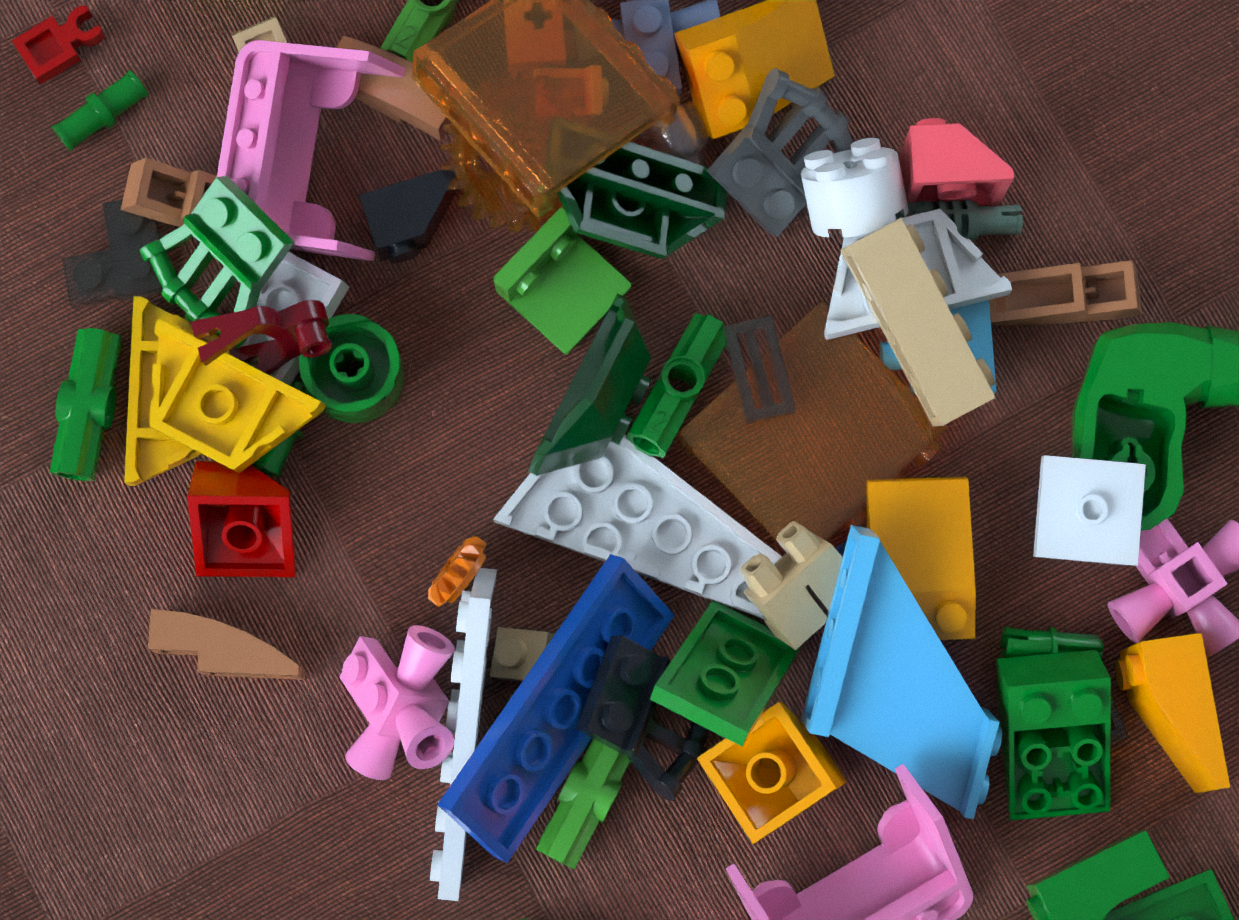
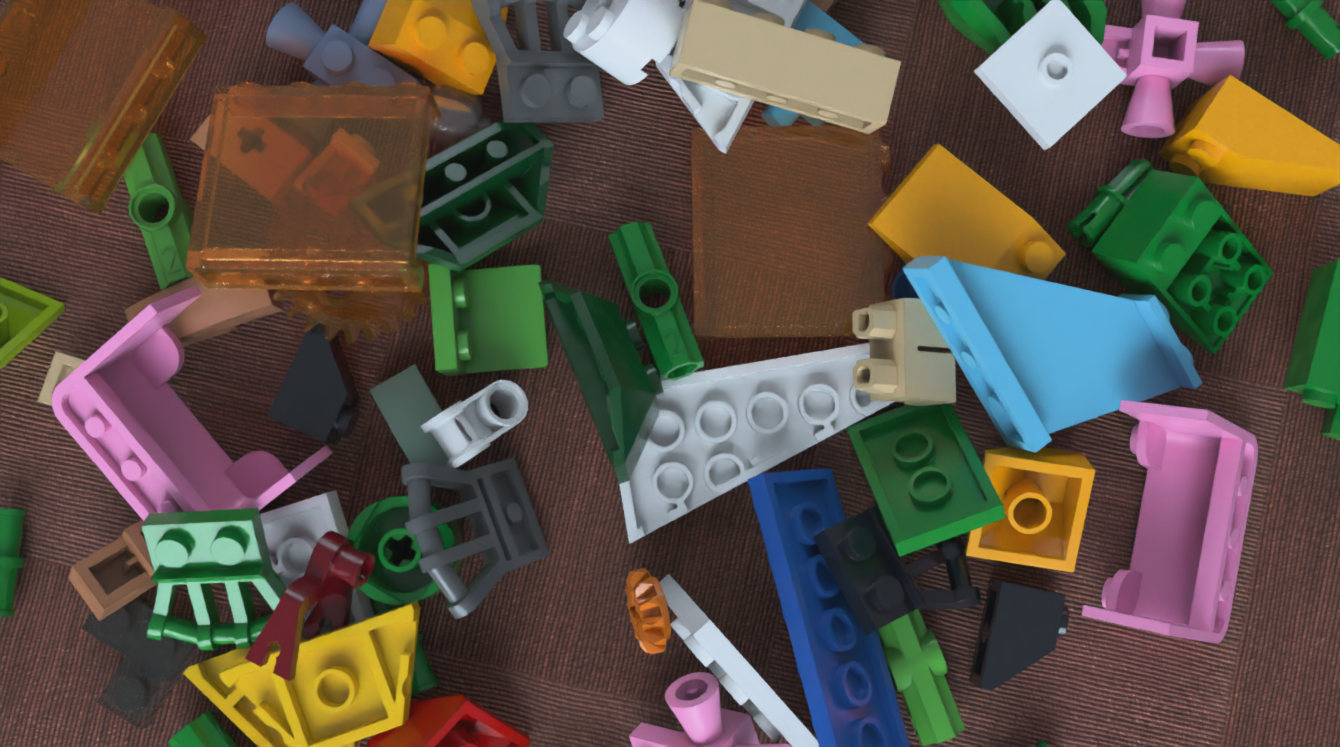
camera: 45 degrees left, 5 degrees up
tan bracket [490,627,555,682] -> none
clear smoke tile [723,315,796,425] -> none
none -> sand green slope [370,364,471,469]
none -> dark grey plate [401,457,550,619]
none -> white piece [420,380,528,468]
none -> black slope [969,579,1069,691]

